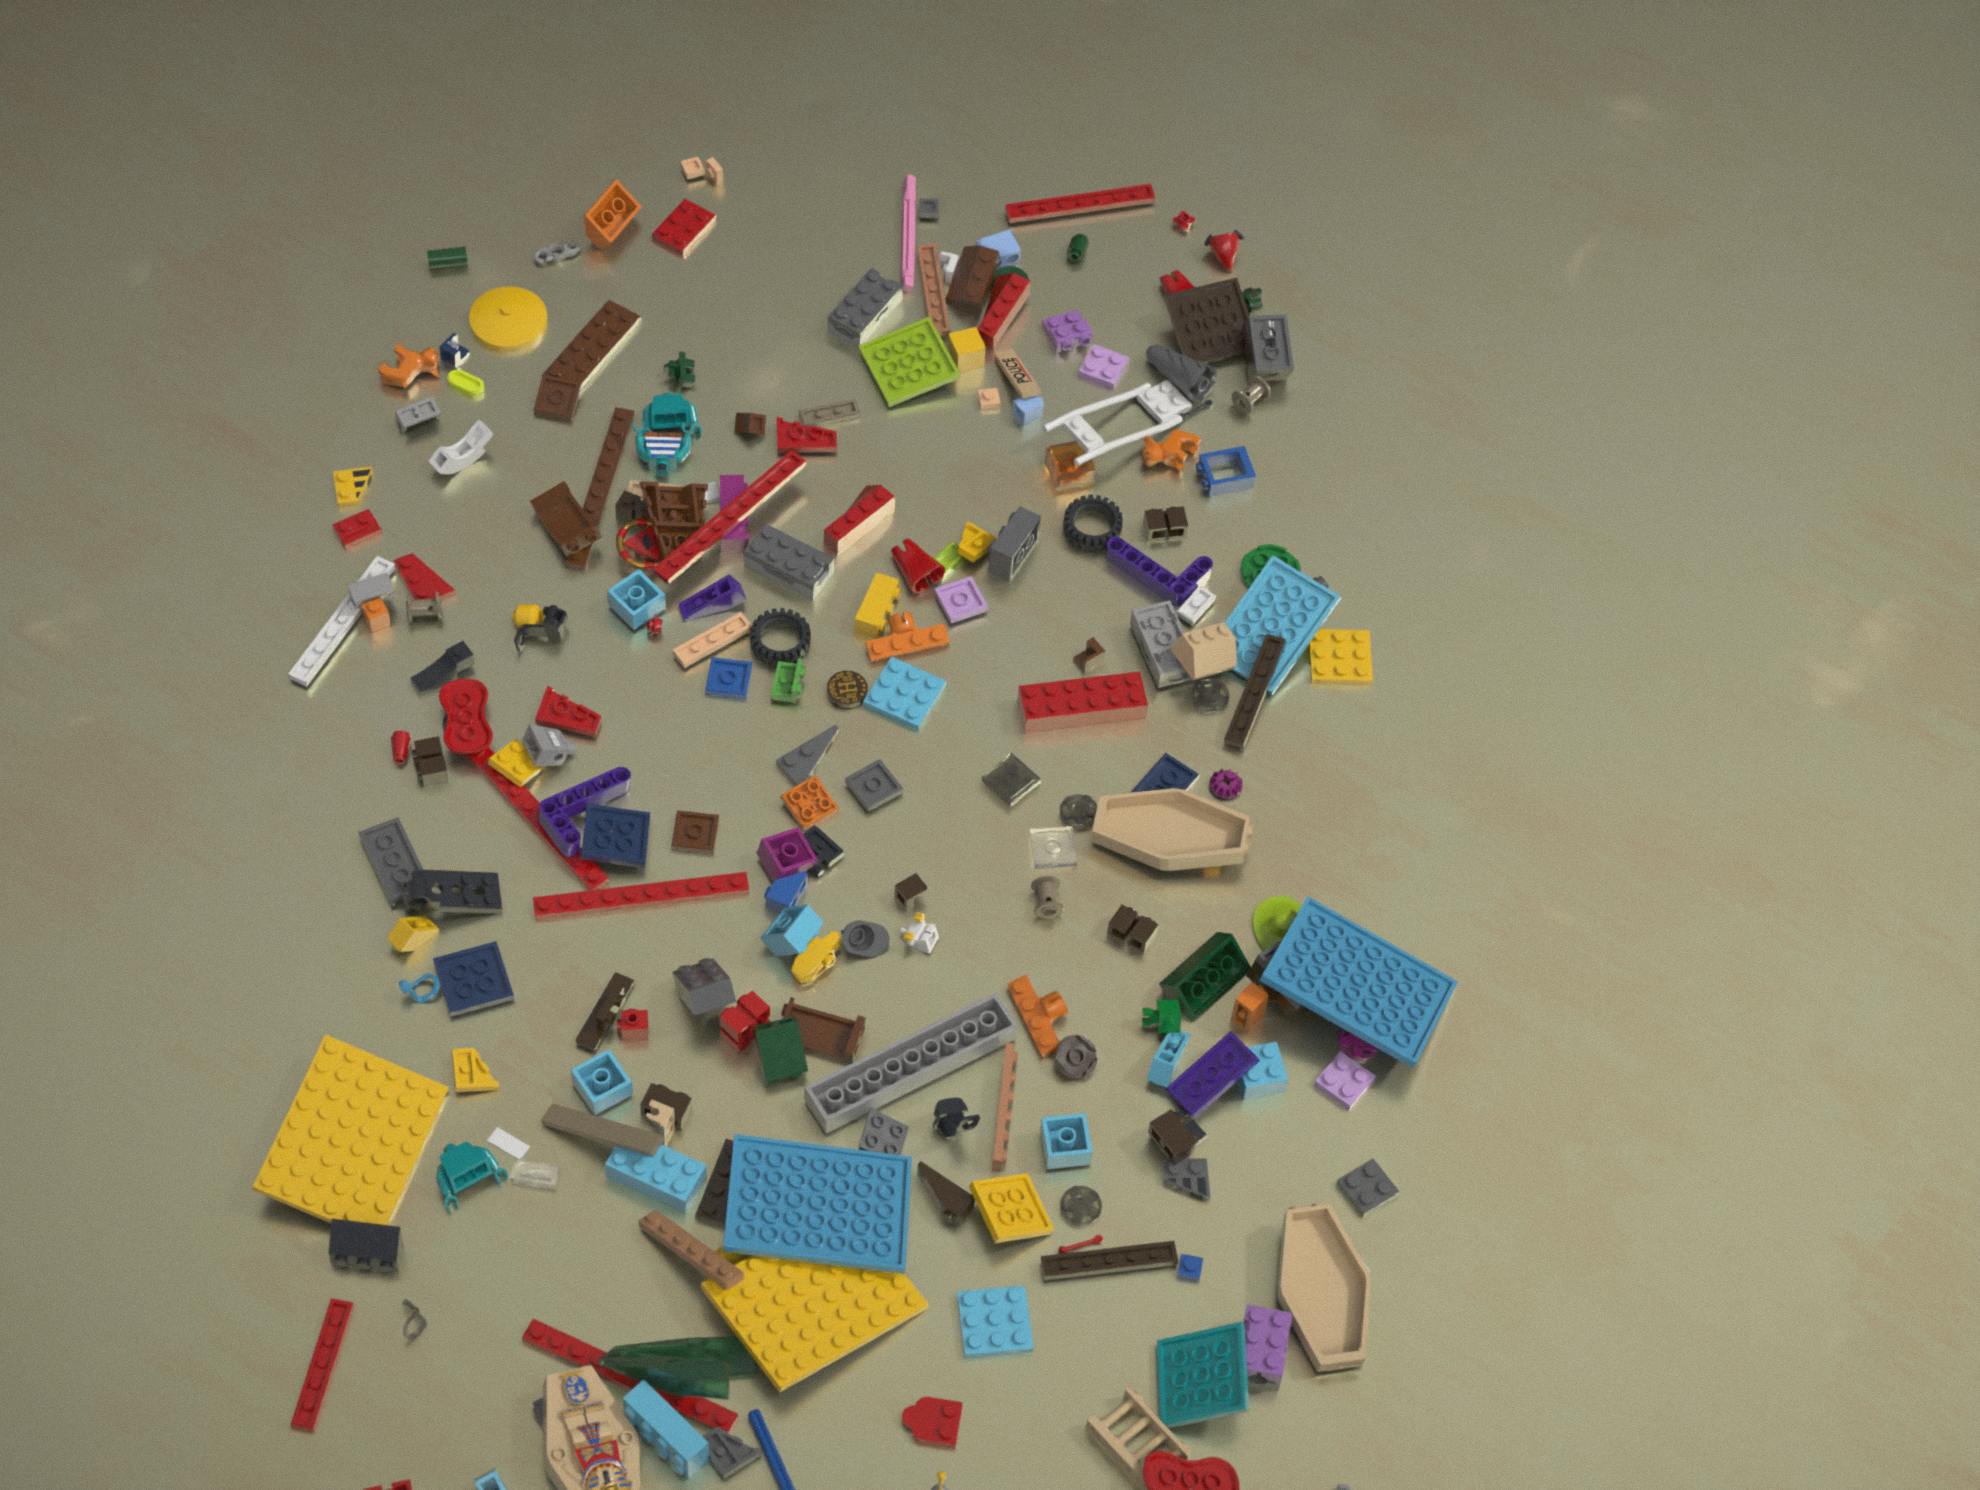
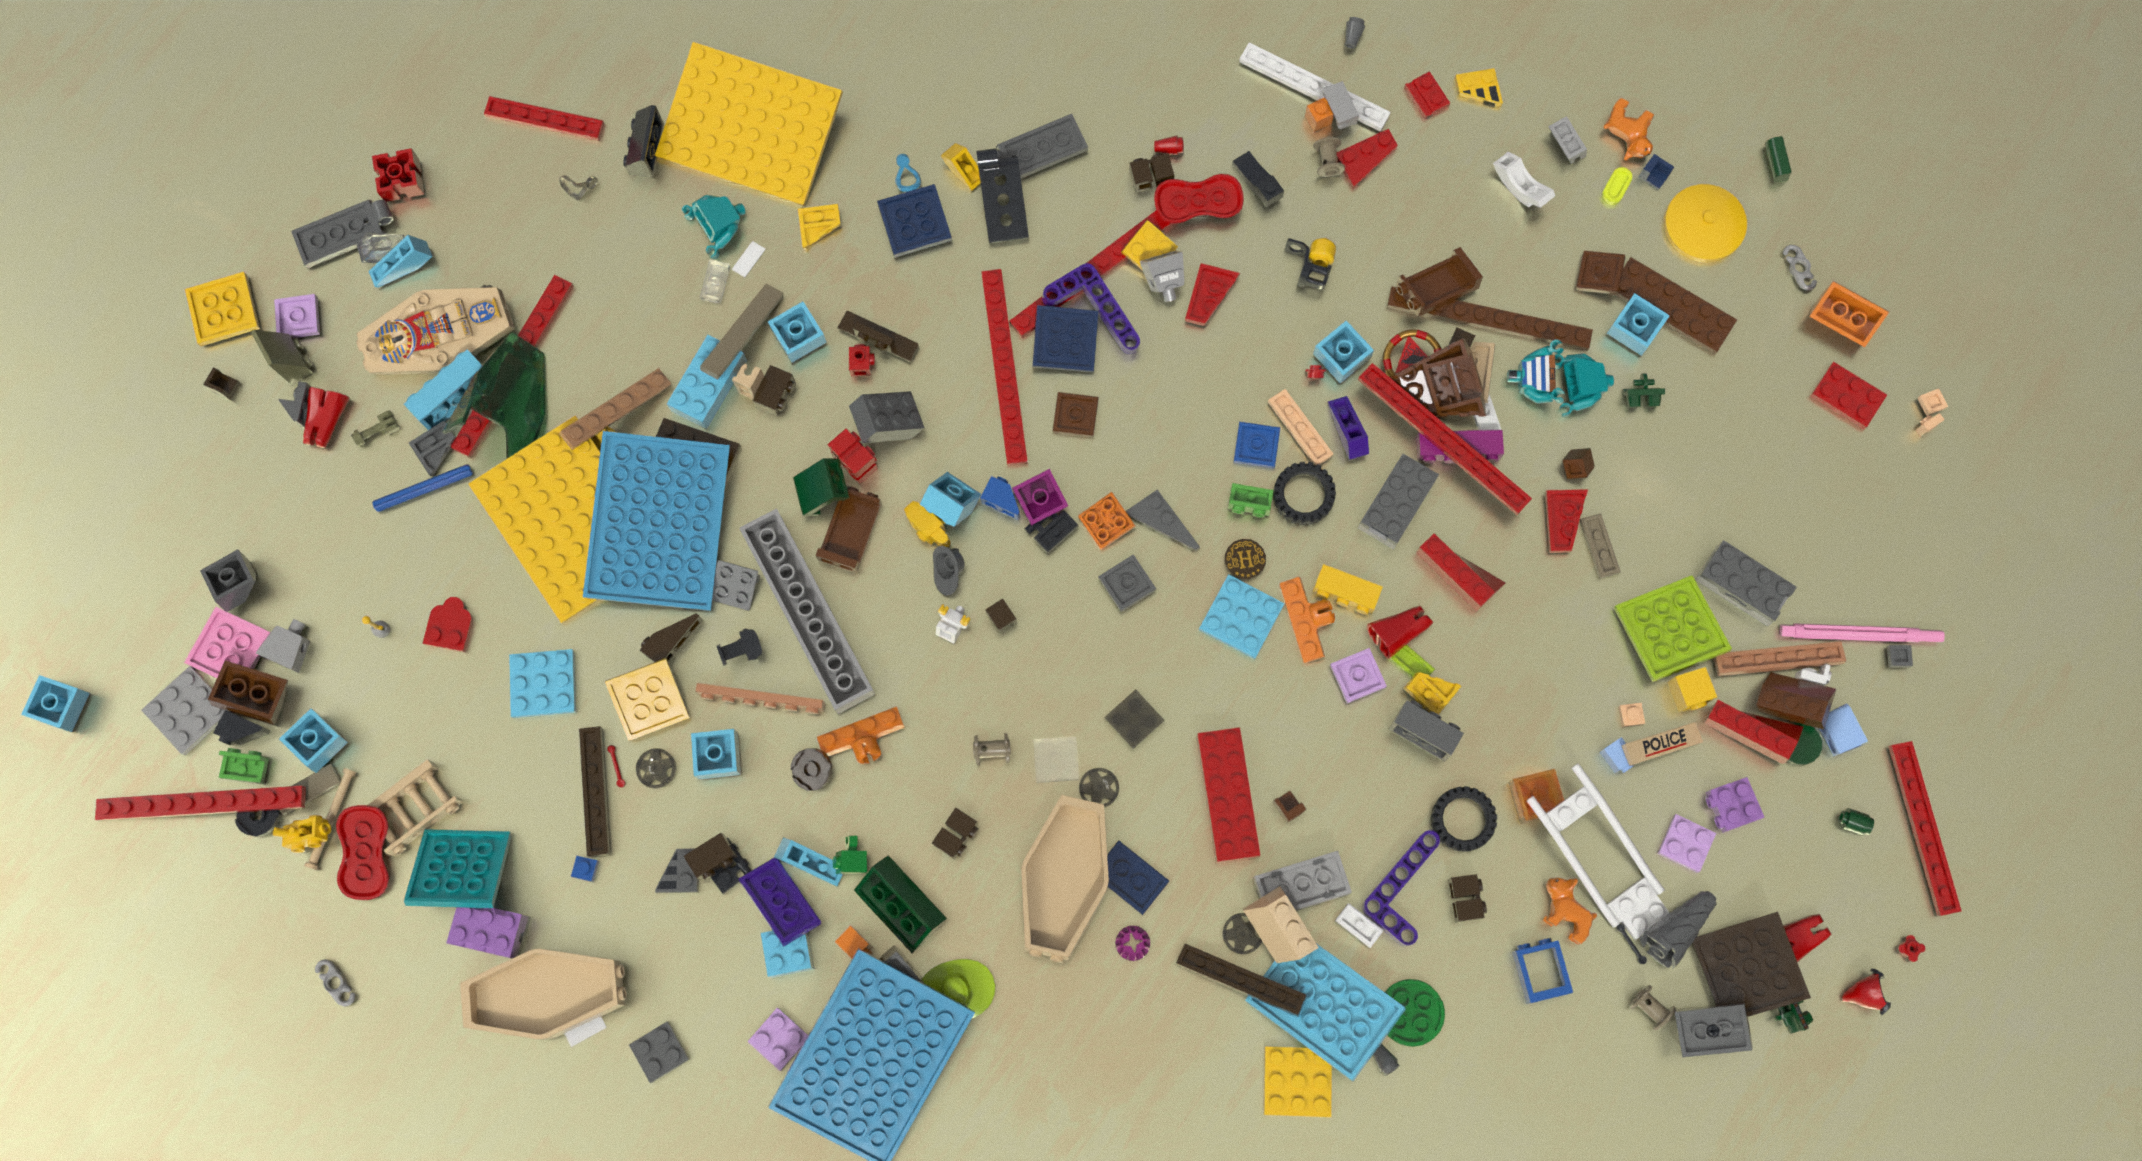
camera: 100 degrees right, 20 degrees up
none -> dark grey cone [1344,17,1365,49]
none -> medium azure brick [1607,293,1670,356]

